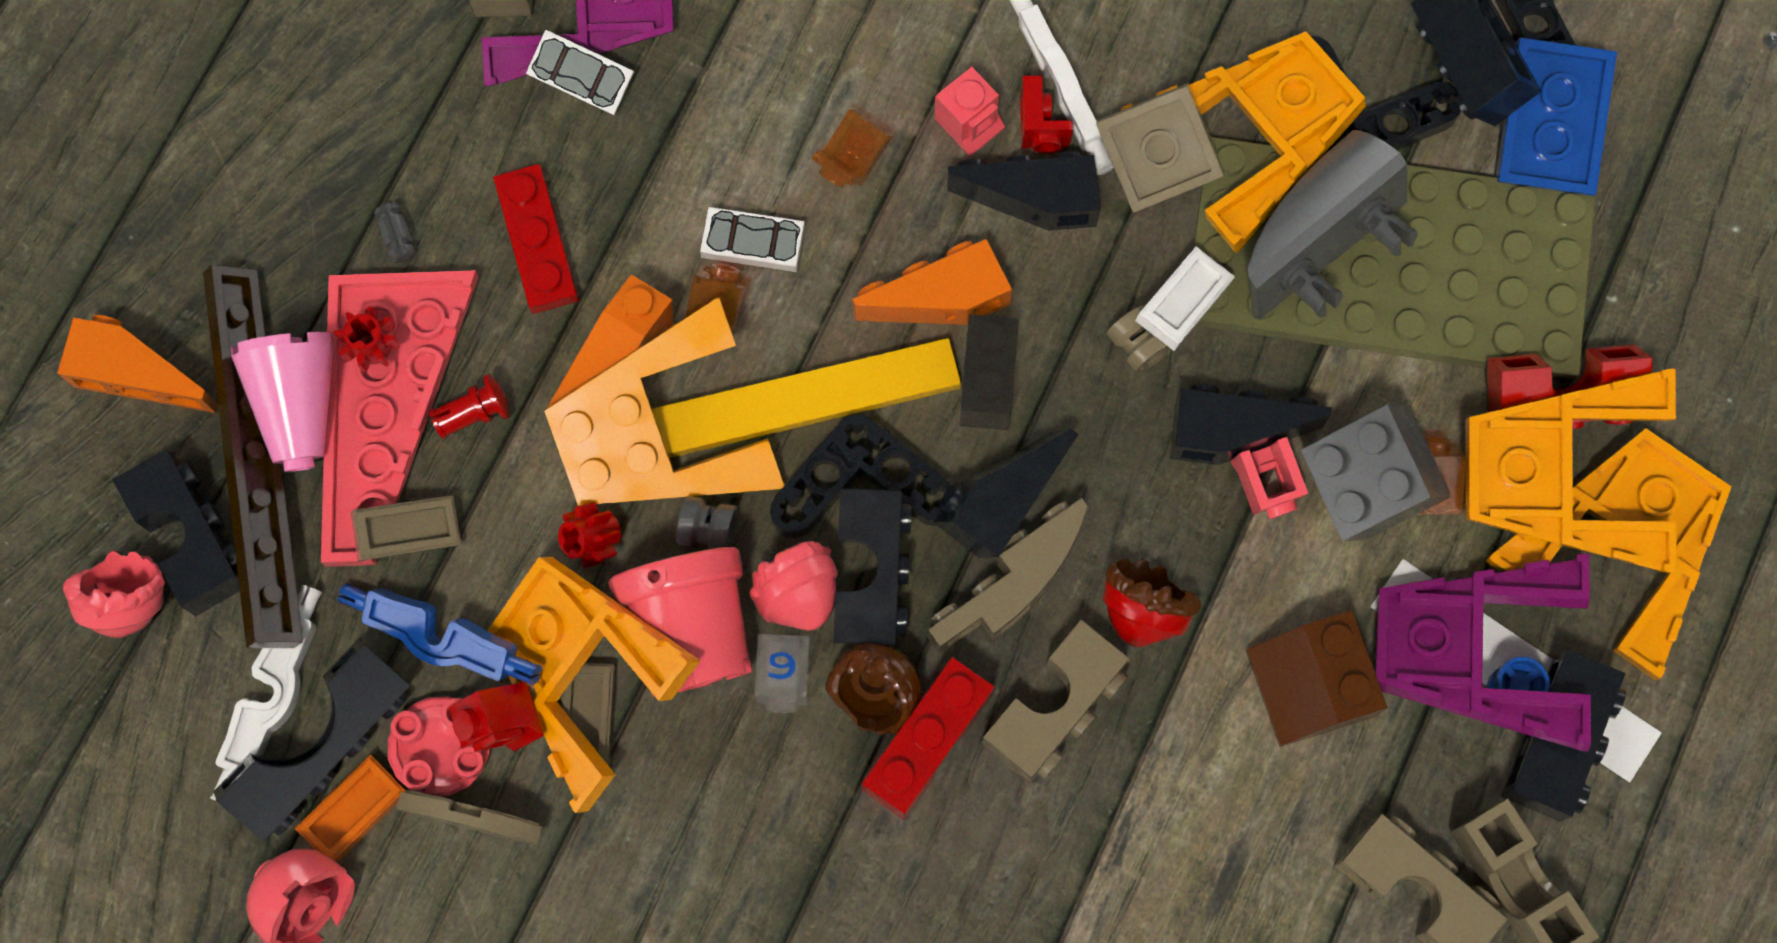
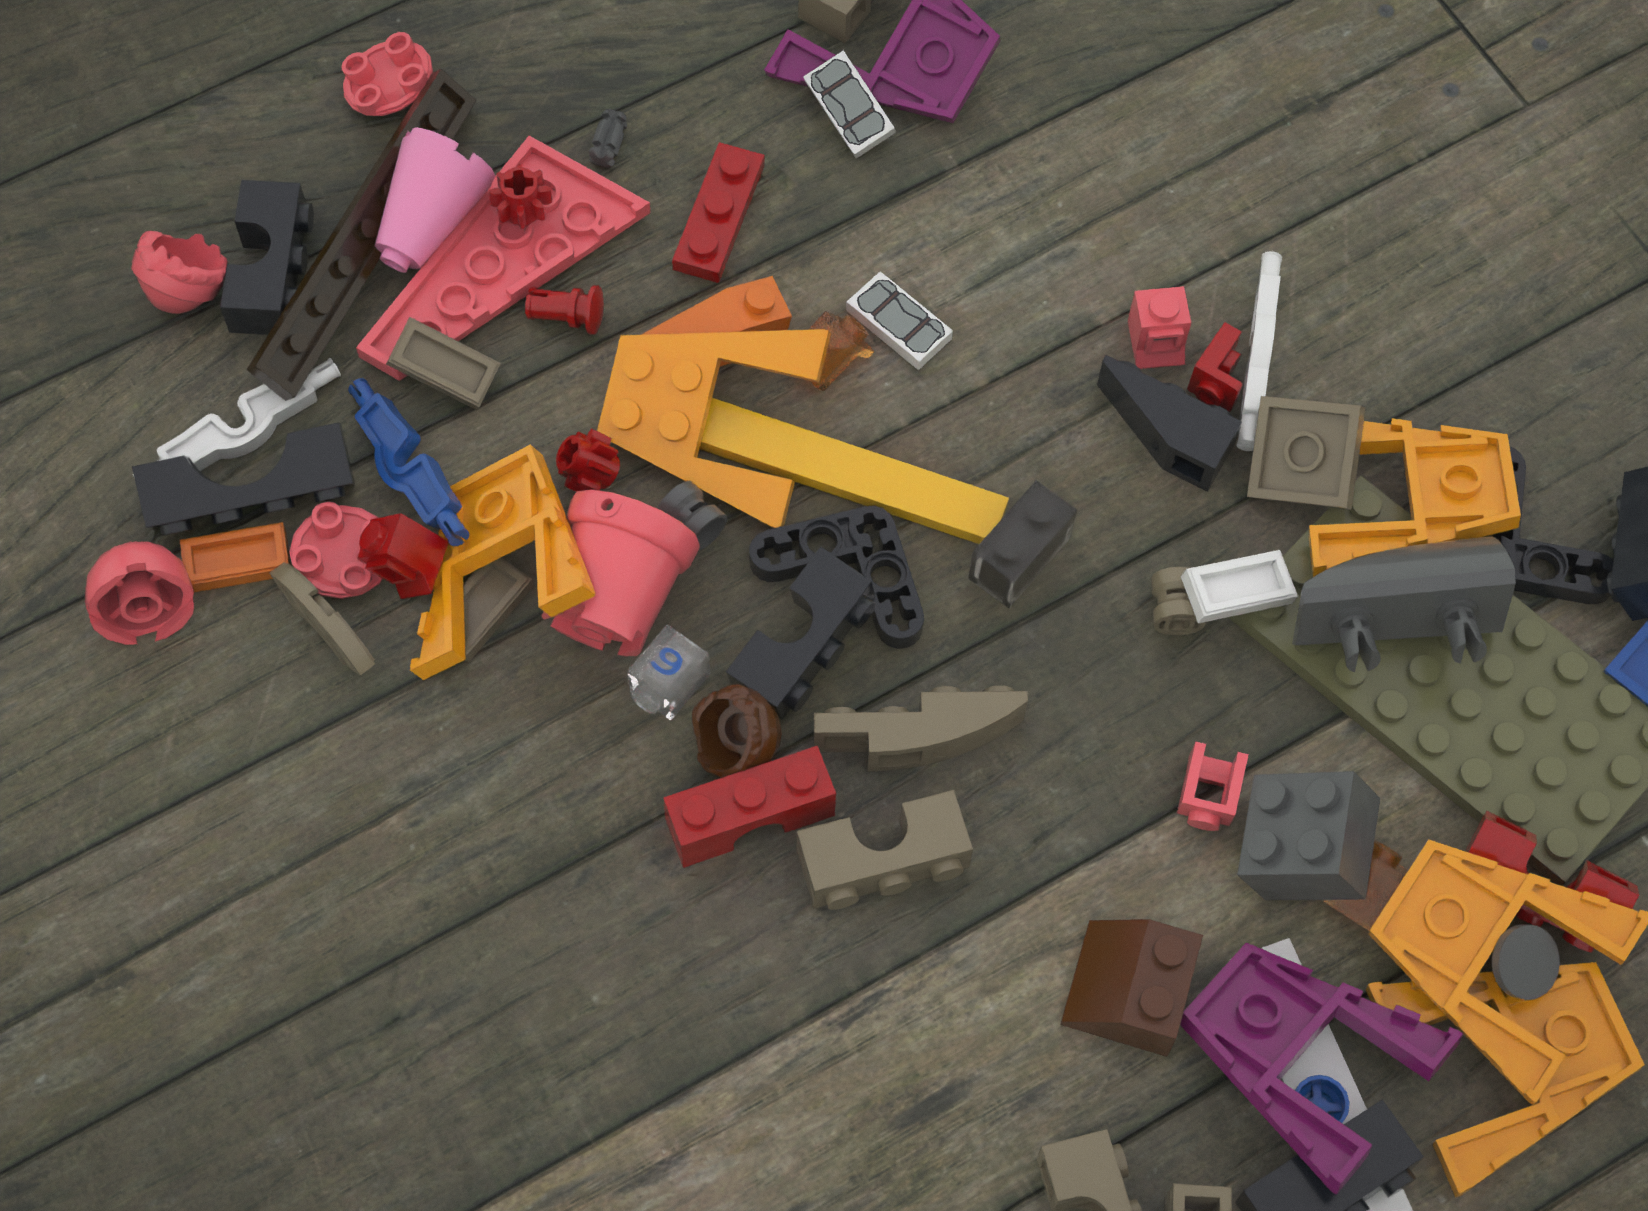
camera: 30 degrees right, 10 degrees down
orange slope [57,315,218,413] -> none
coral hair [749,541,838,631] -> none
clear orange bracket [811,109,893,188] -> none
orange slope [852,239,1012,325] -> none
black slope [934,428,1079,558] -> none
hair [1102,559,1201,647] -> none
black slope [1169,384,1332,465] -> none
none -> coral dish [341,32,433,116]
none -> dark grey piece [1492,924,1560,1000]

